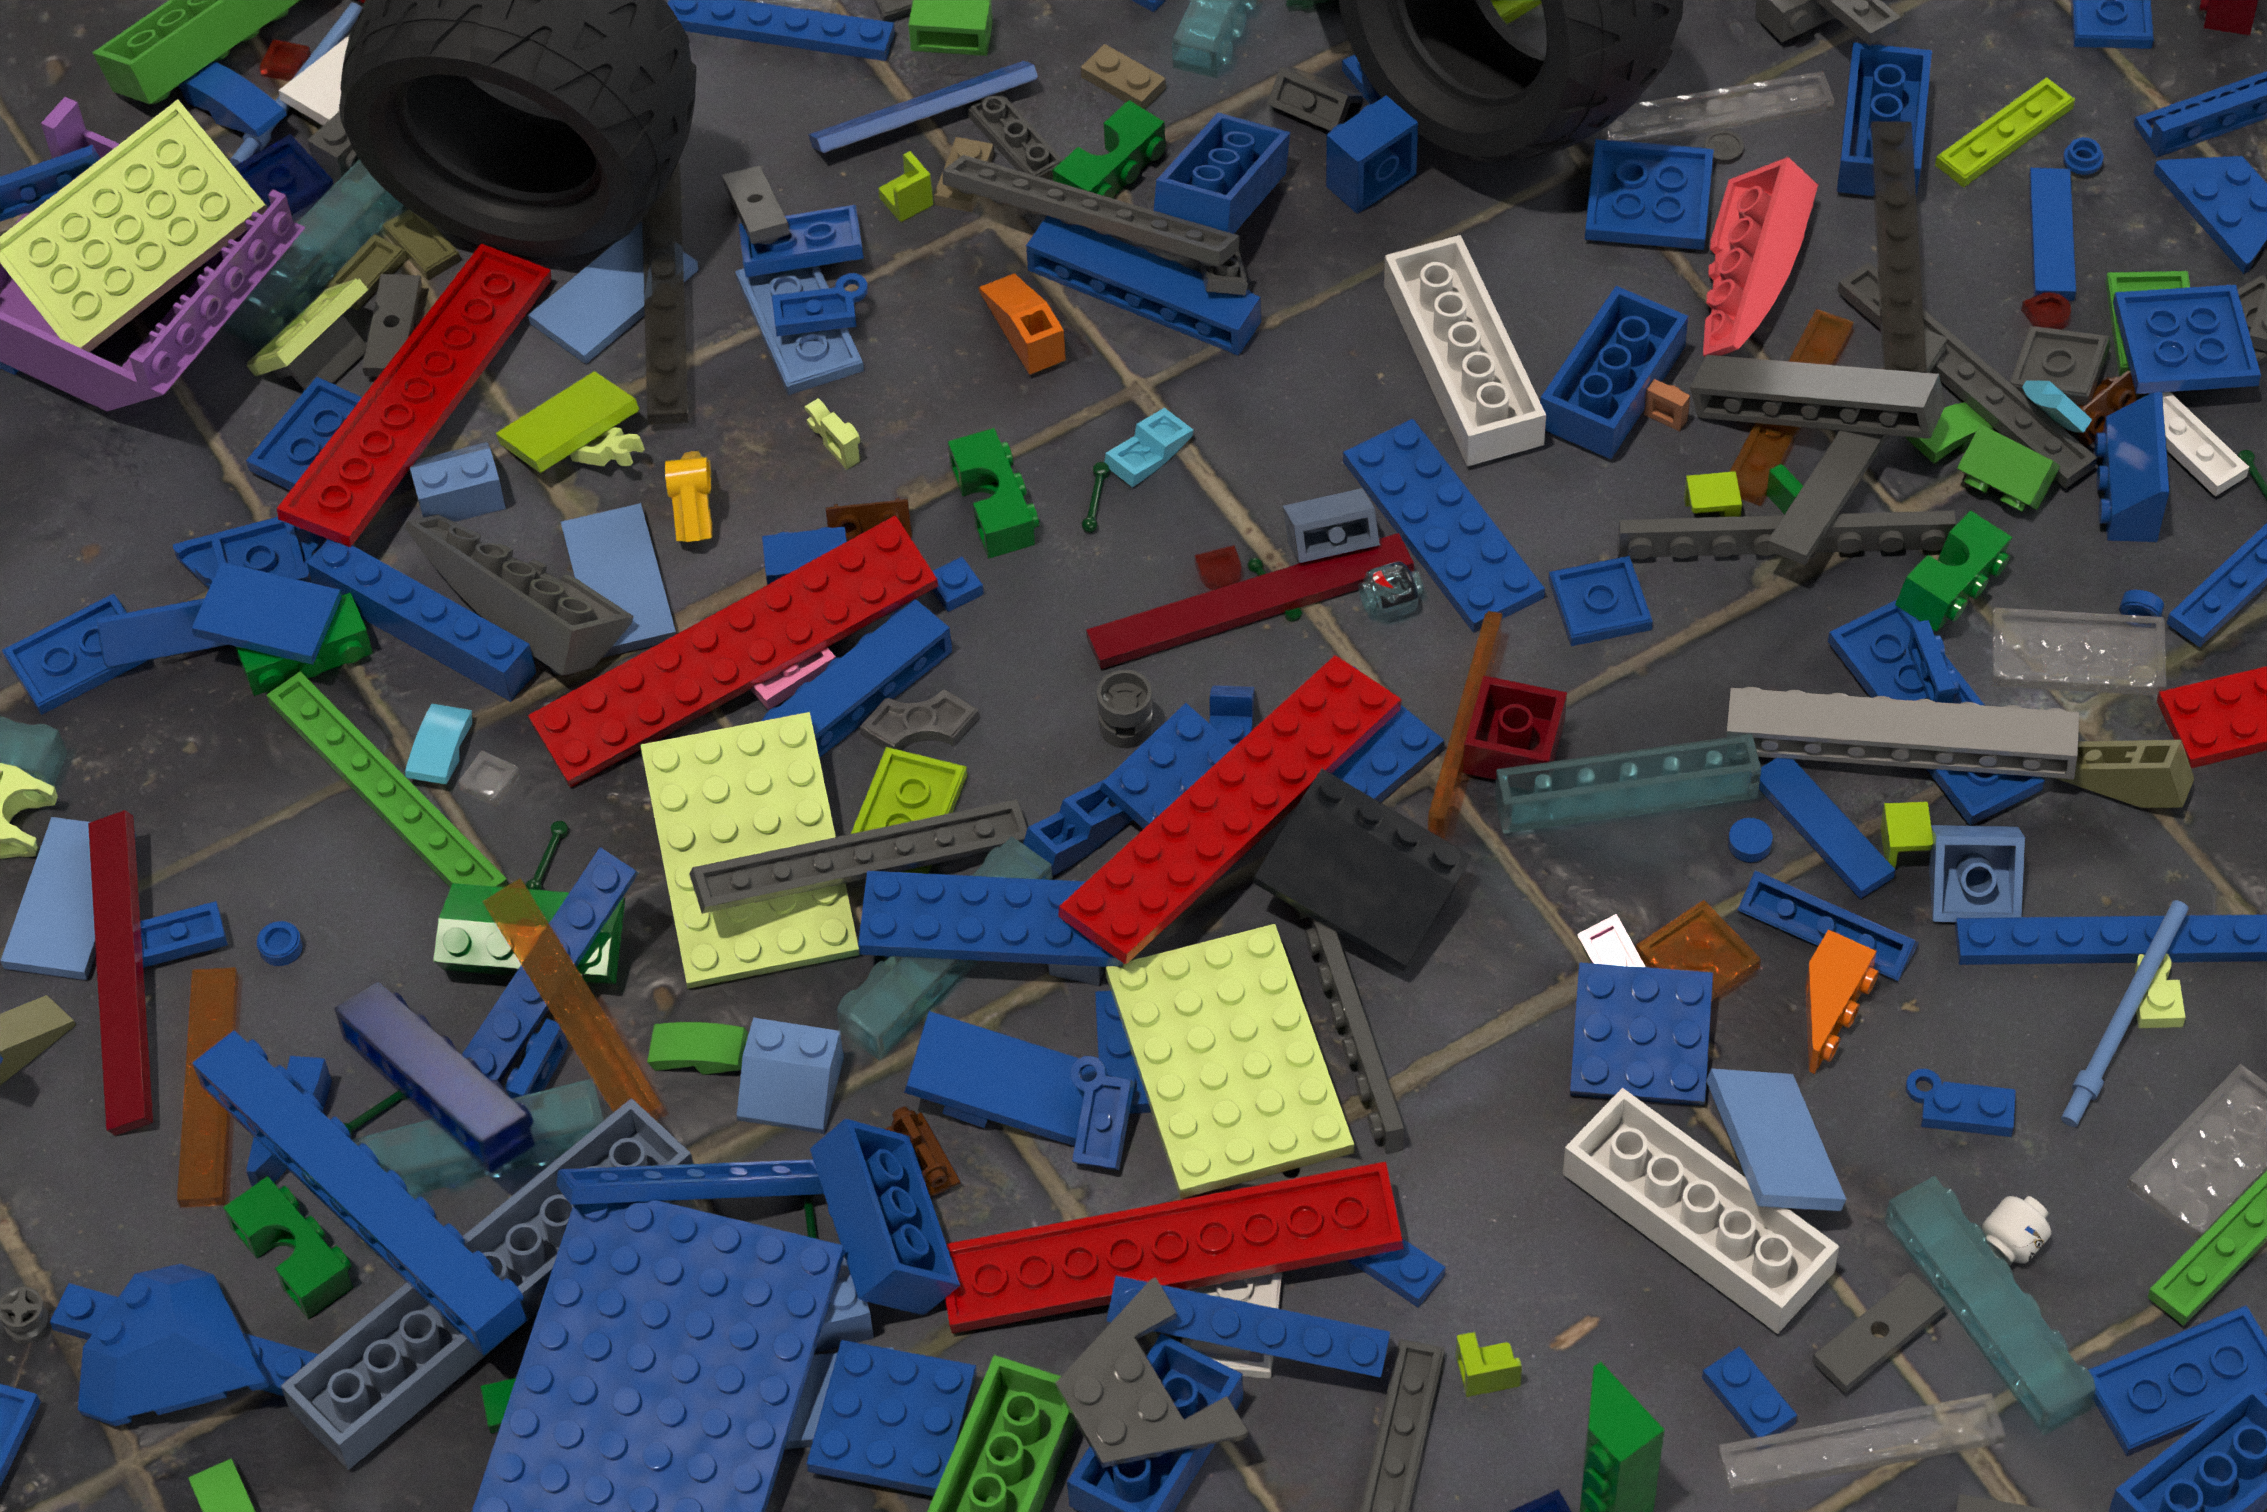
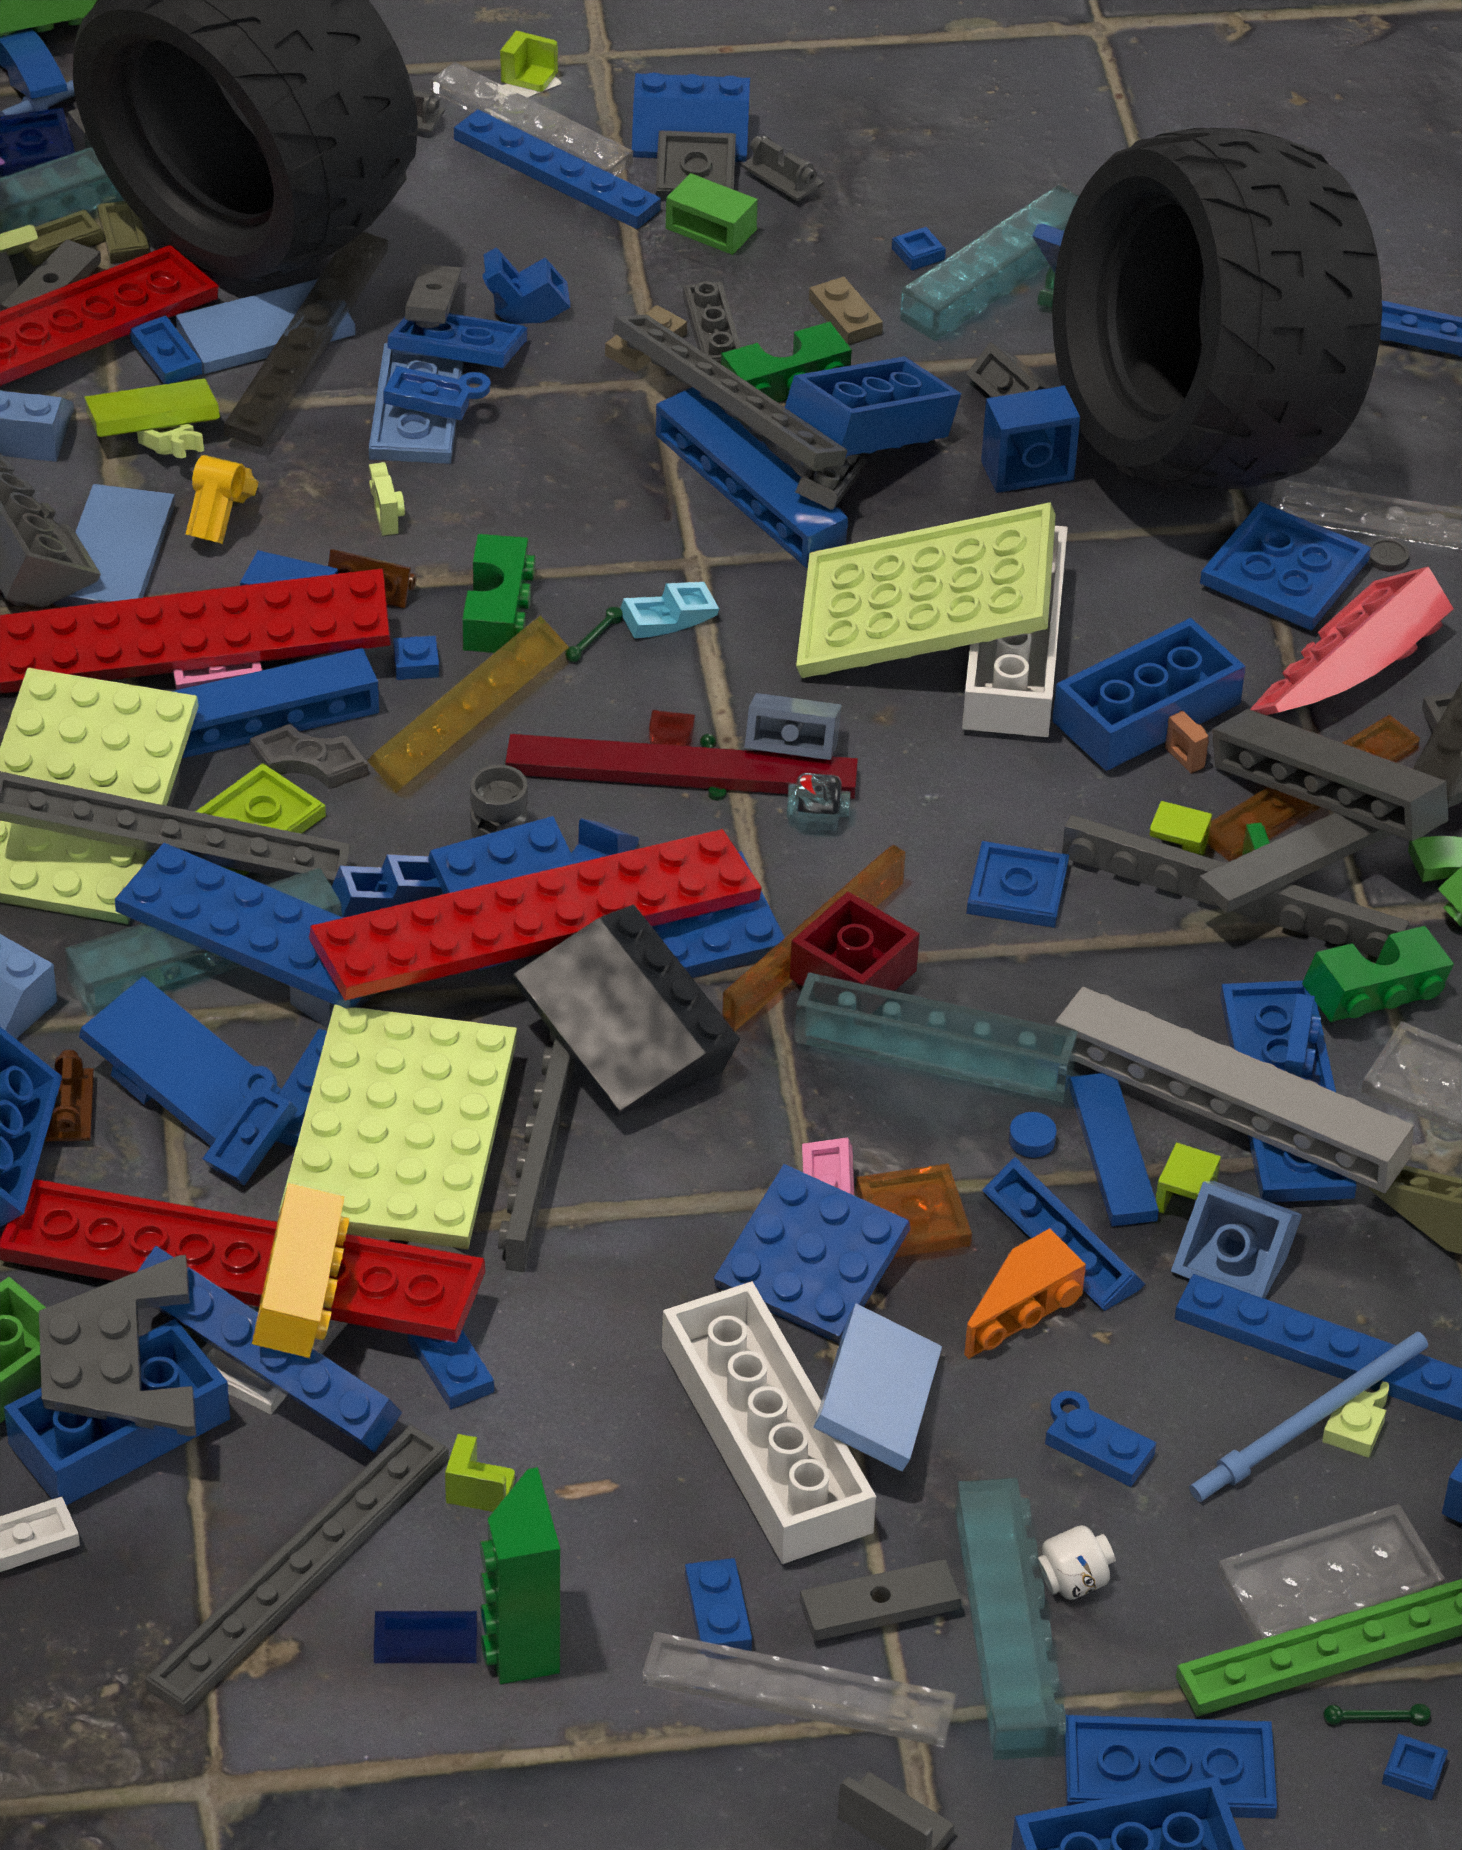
camera: 20 degrees right, 10 degrees down
blue tile [808,61,1038,153] -> none
lime panel [878,151,933,223] -> none
orange slope [978,273,1066,375] -> none
blue plate [1343,418,1545,633] -> none
none -> blue plate [130,316,202,384]
none -> yellow brick [252,1183,350,1358]
none -> clear yellow plate [367,615,569,793]
none -> blue brick [483,247,571,324]
none -> yellowish green plate [796,502,1056,678]

